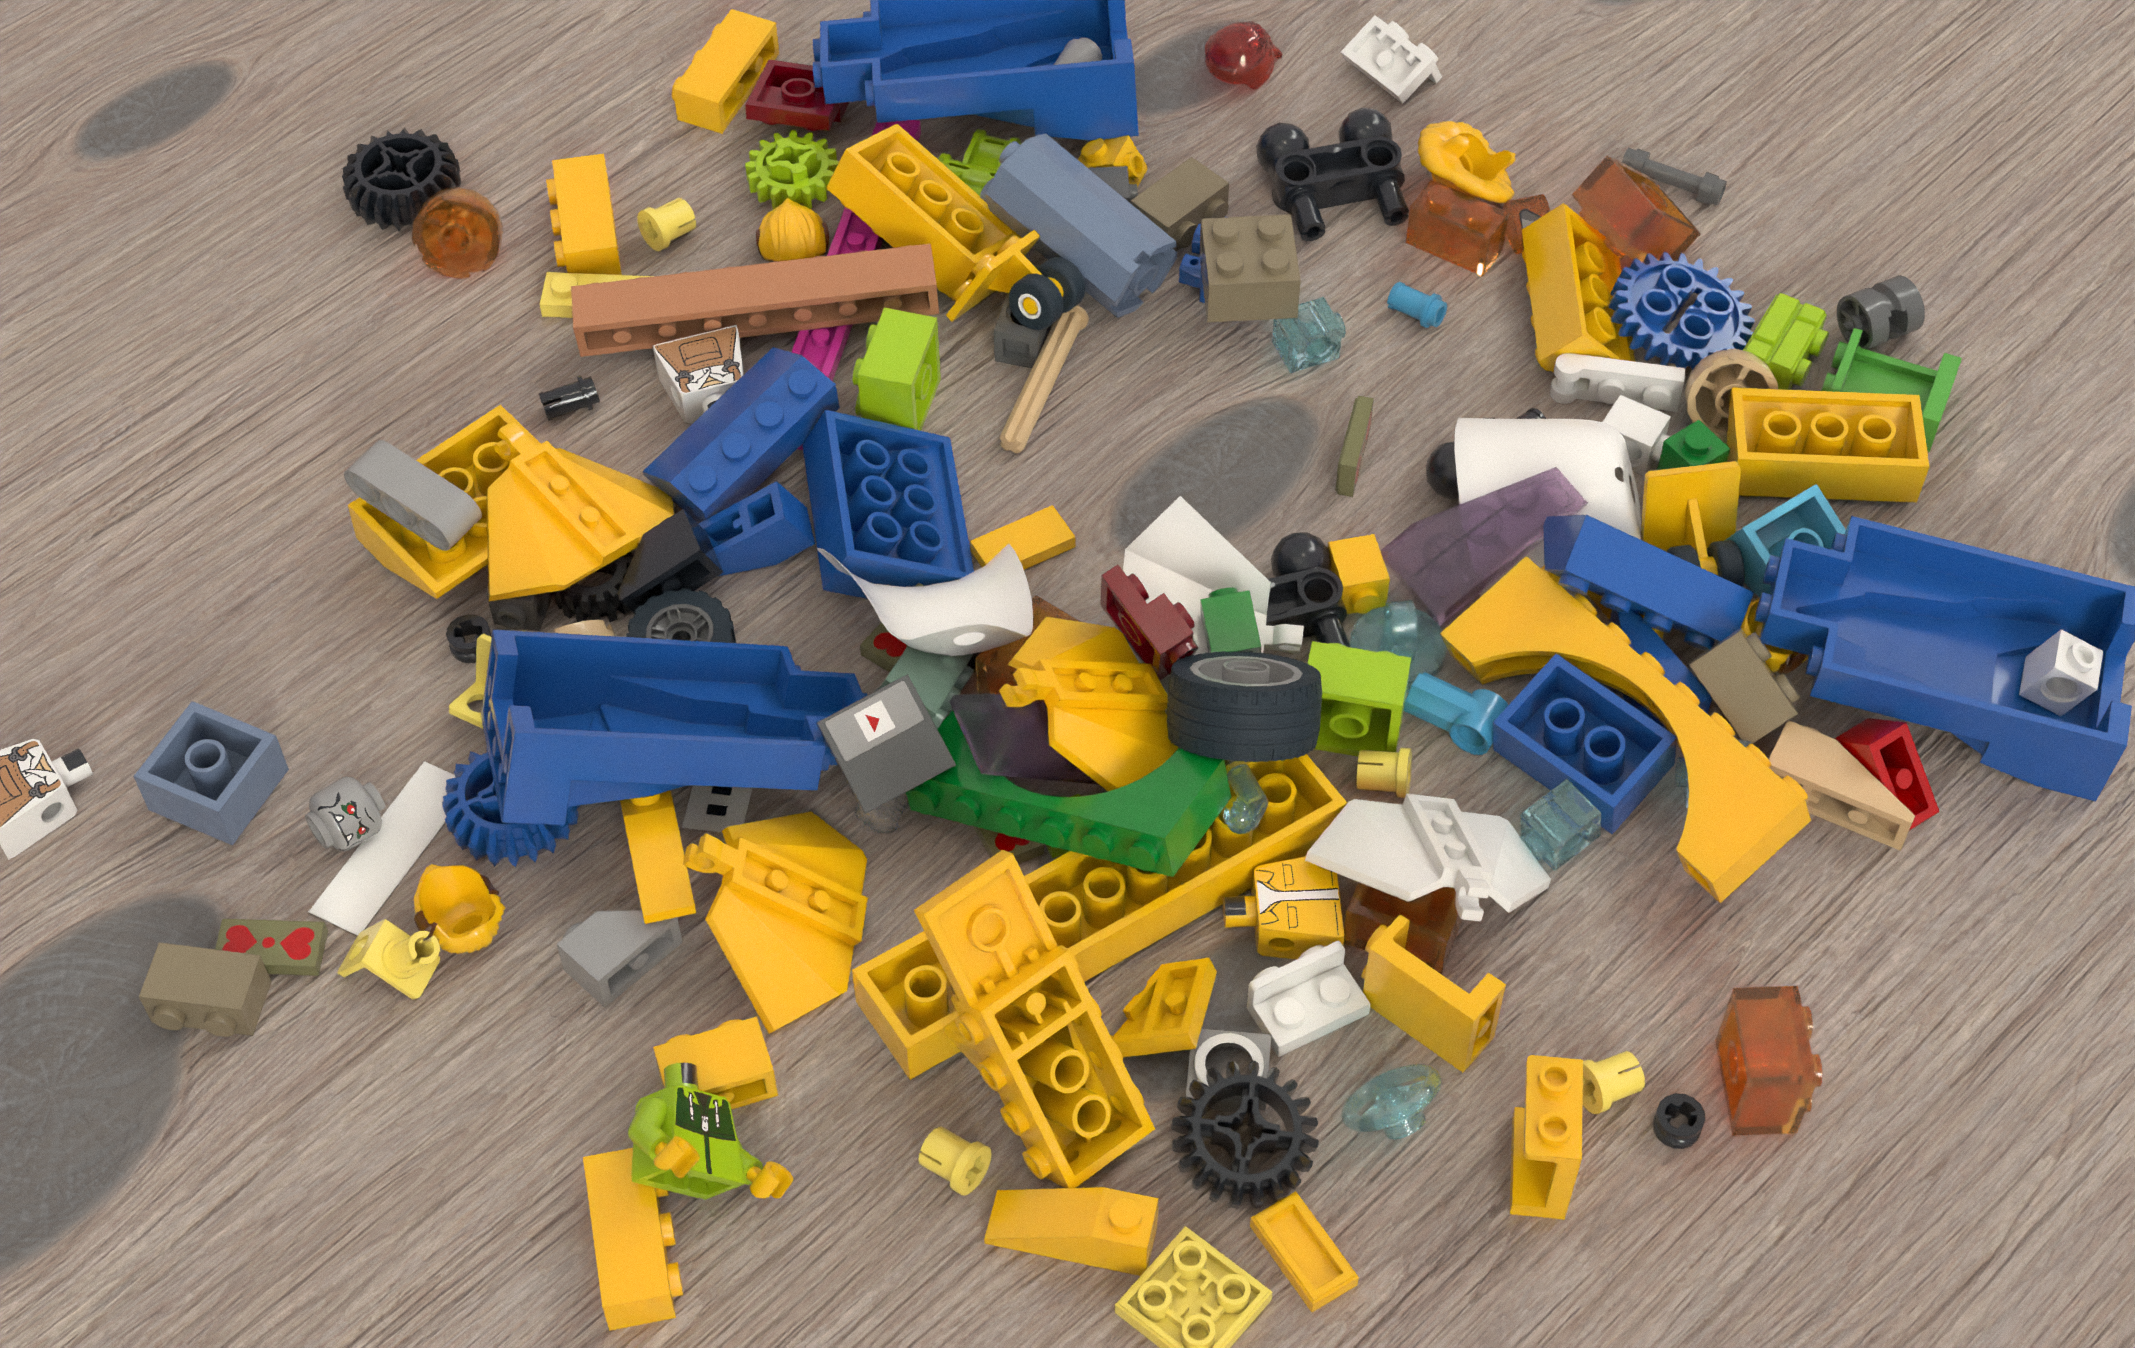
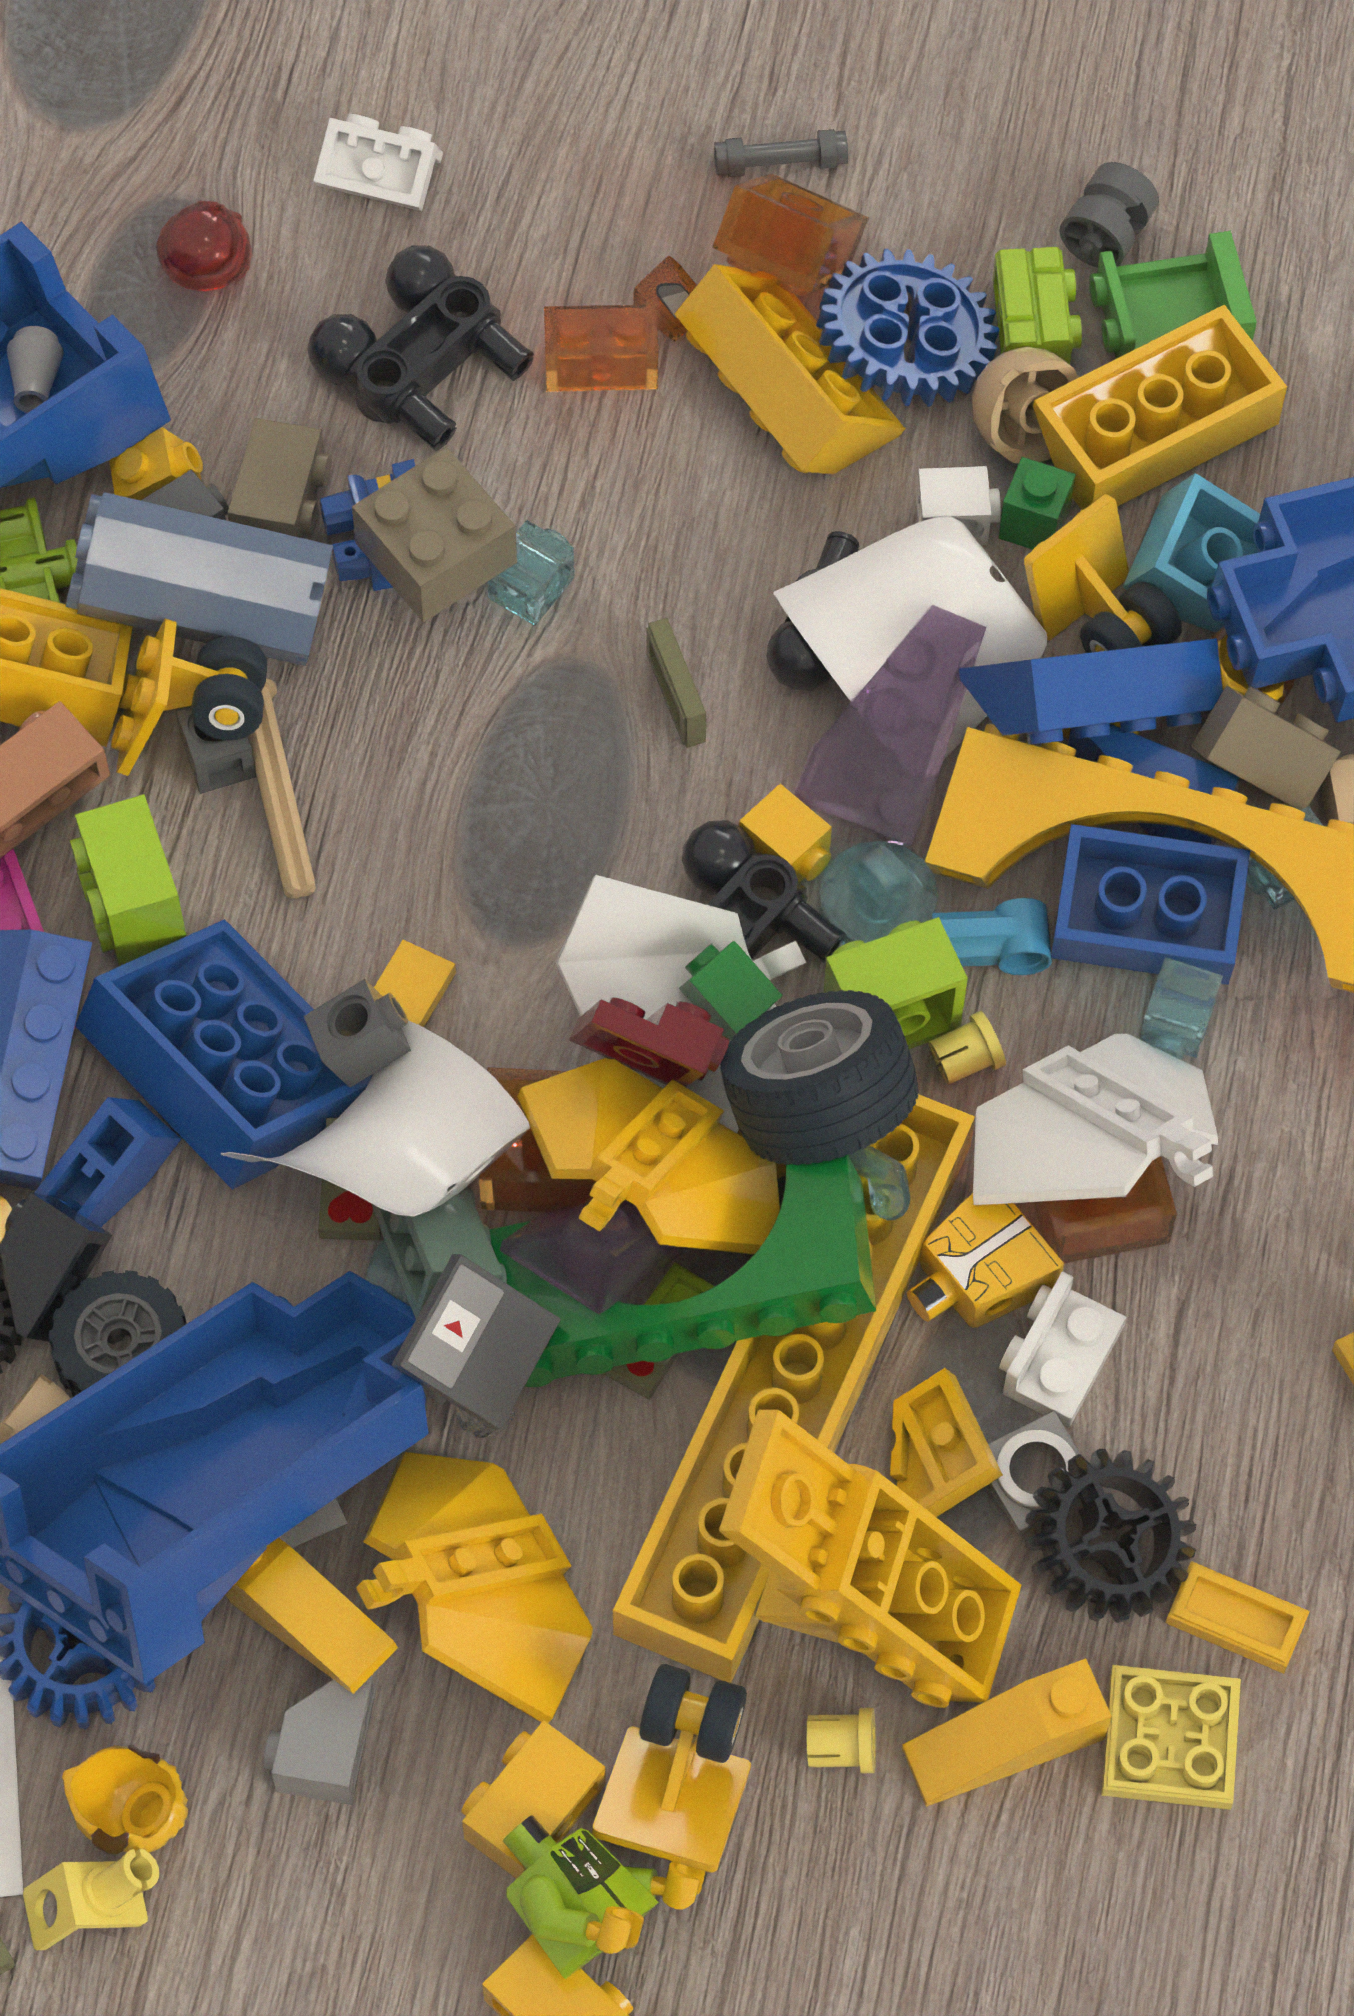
camera: 35 degrees left, 10 degrees up
clear light blue piece [1341,1064,1442,1140] -> none
yellow panel [1361,914,1506,1073] -> none
dark azure pin [1387,282,1447,328] -> none
yellow piece [1418,121,1516,203] -> none
white plate [1550,353,1685,412] -> none
none -> dark grey brick [303,979,411,1087]
none -> yellow plate [592,1664,751,1873]

